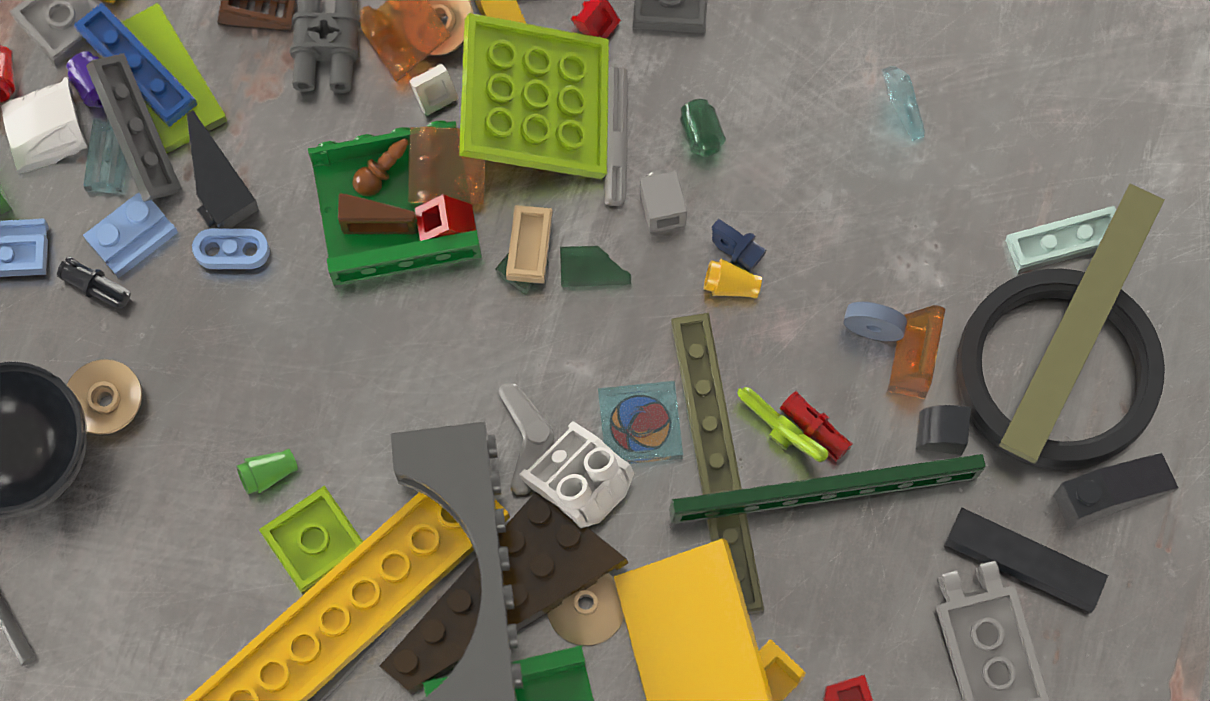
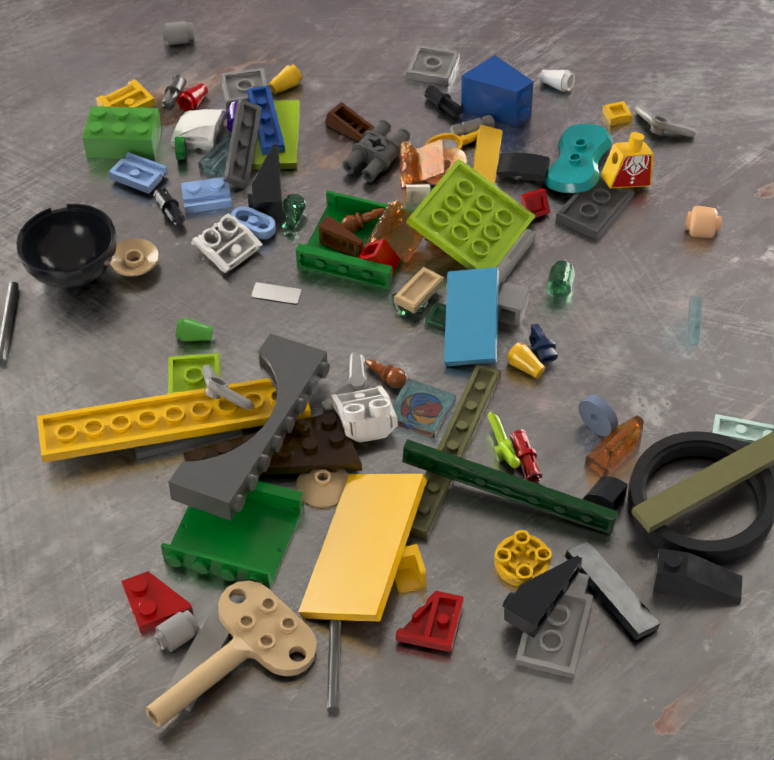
camera: 30 degrees right, 20 degrees down
none -> green tile [175,136,187,160]
none -> white slope [191,213,263,273]
none -> light grey piece [202,365,254,410]
none -> white sticker [251,282,302,304]
none -> clear green cone [282,194,306,231]
none -> dark orange bar [365,359,407,389]
none -> dark azure tile [444,267,499,366]
none -> yellow tile [494,530,552,587]
none -> black slope [502,555,582,638]

